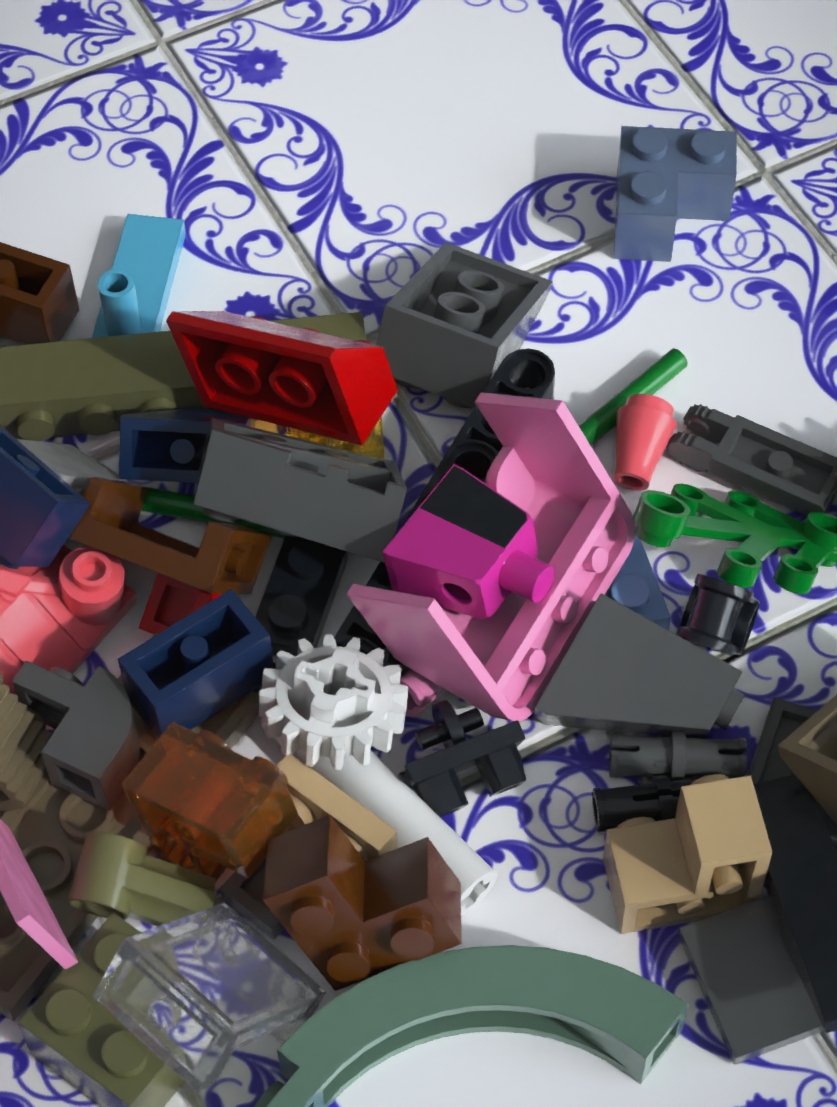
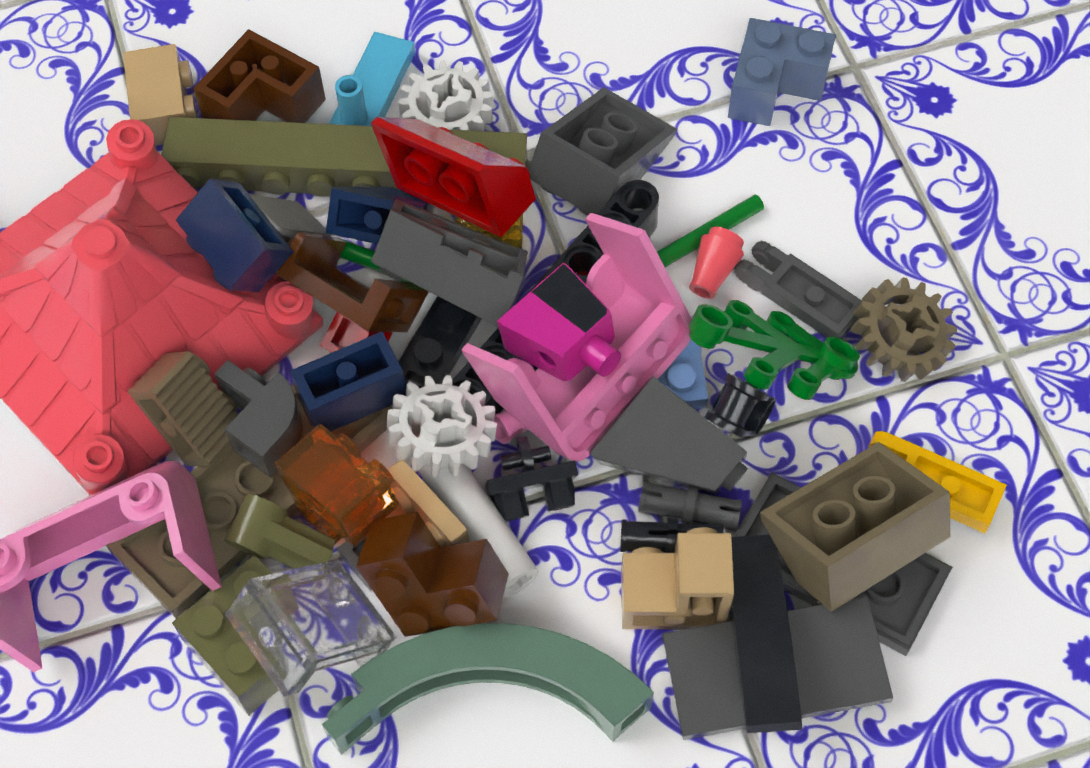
camera: 10 degrees right, 5 degrees up
none -> white gear [398,60,494,131]

